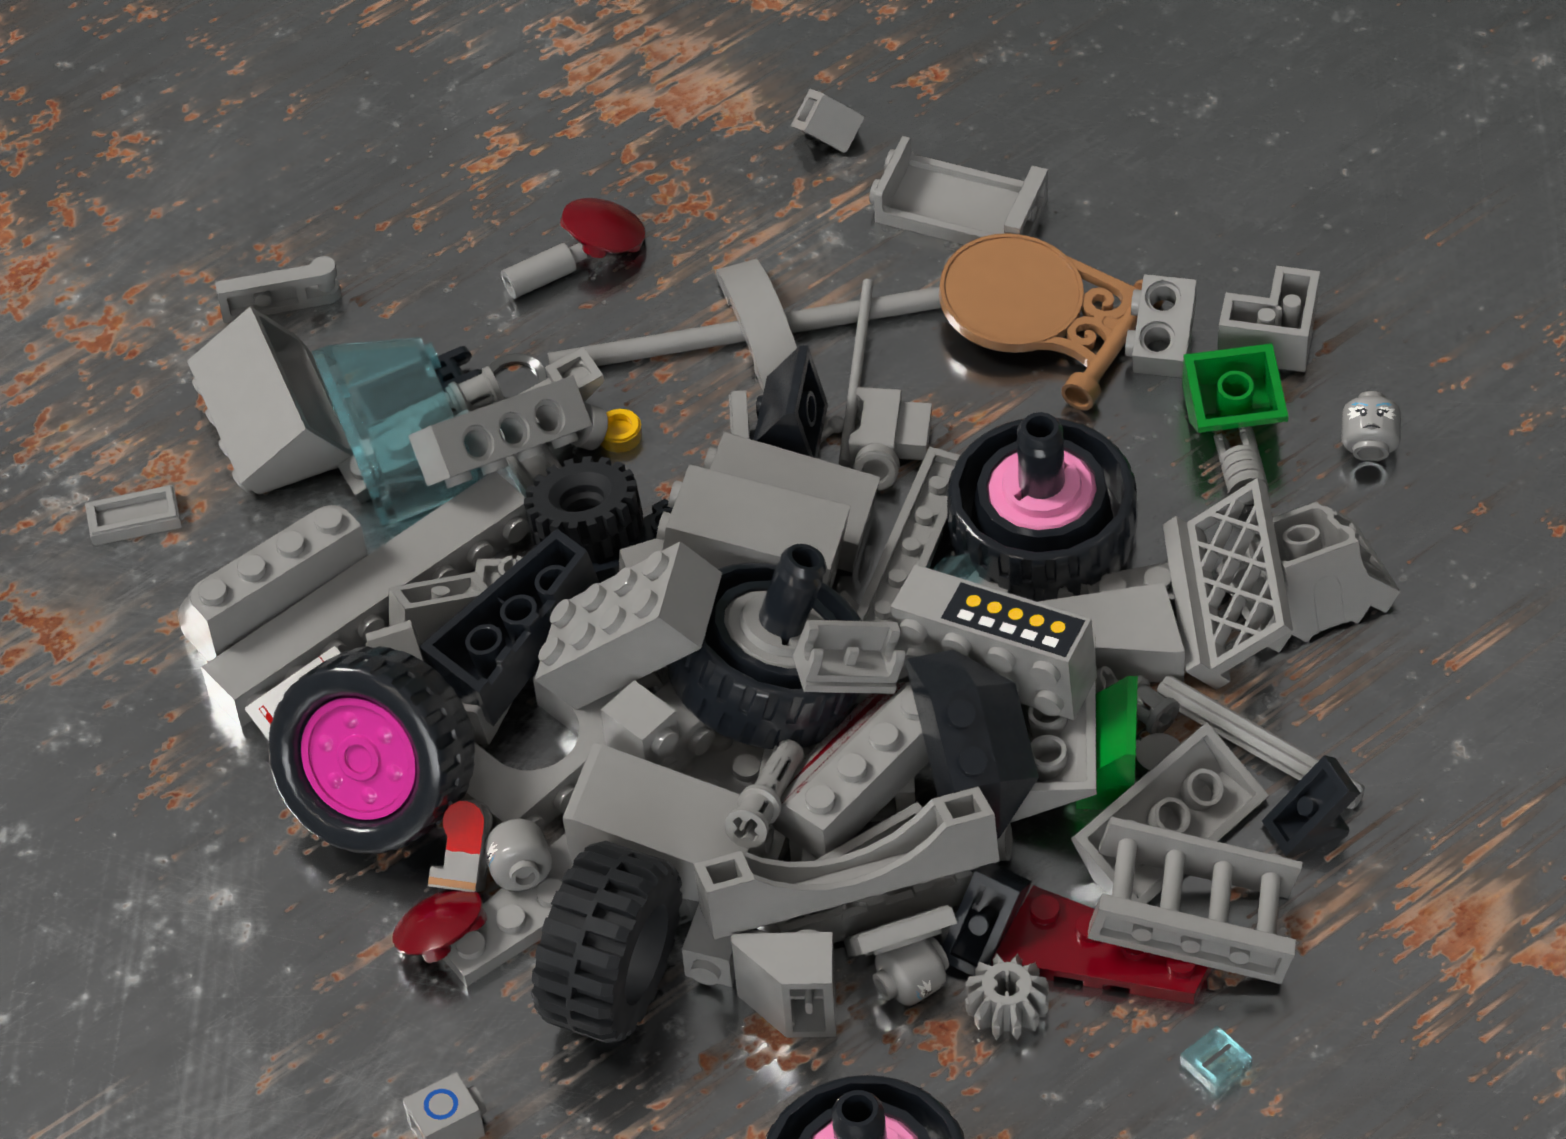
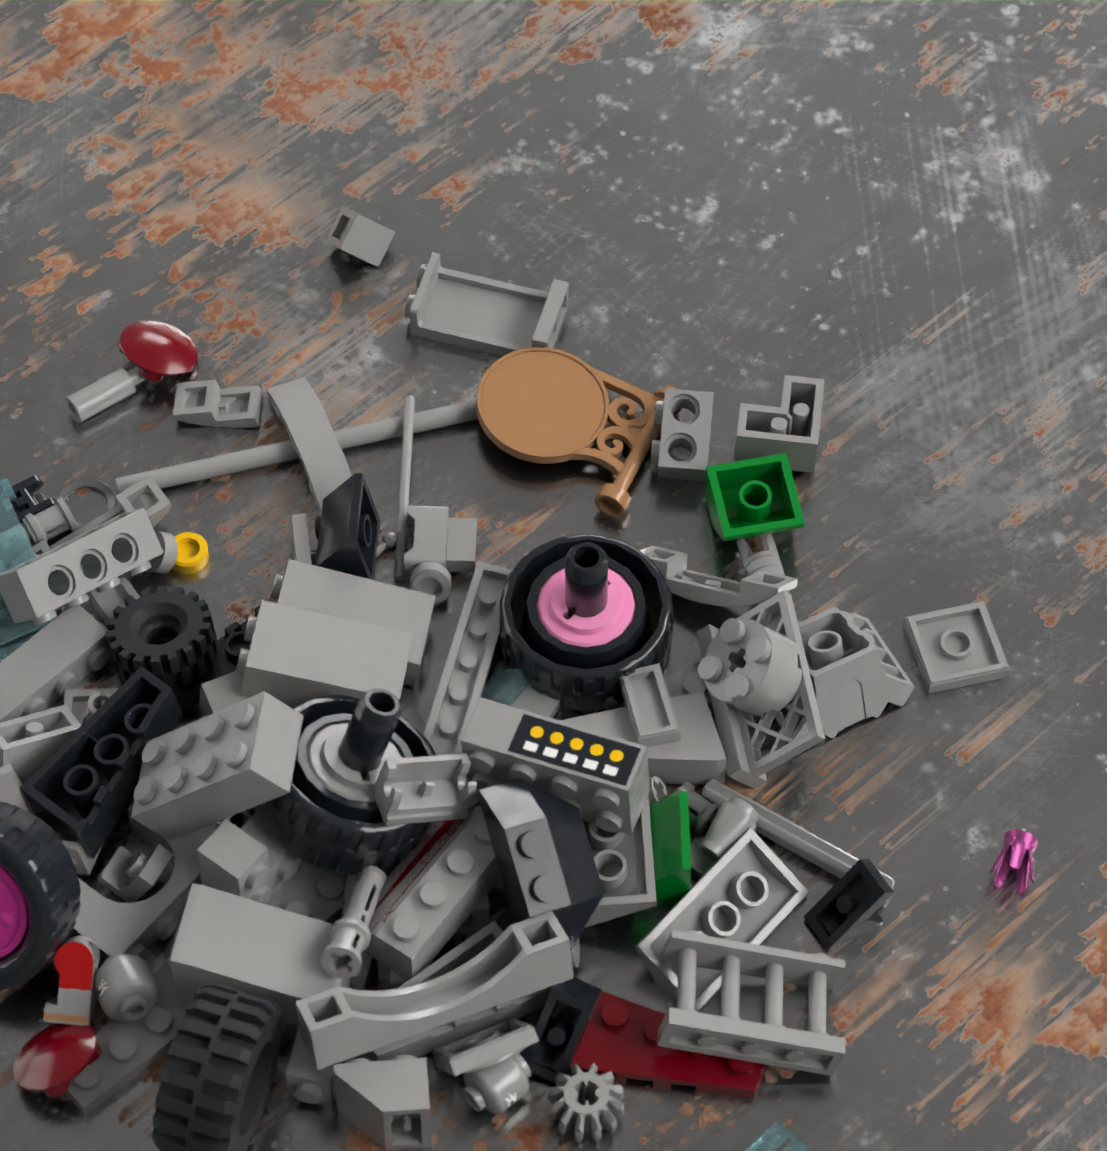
camera: 10 degrees left, 5 degrees up
light grey head [1341,391,1401,462] -> none
none -> light grey bracket [98,844,173,903]
none -> light grey slope [173,379,263,428]
none -> light grey tile [619,664,681,747]
none -> light grey slope [640,546,798,607]
none -> light grey brick [698,618,802,717]
none -> light grey cone [699,797,759,862]
none -> light grey tile [903,601,1010,694]
none -> flat silver piece [990,828,1038,895]

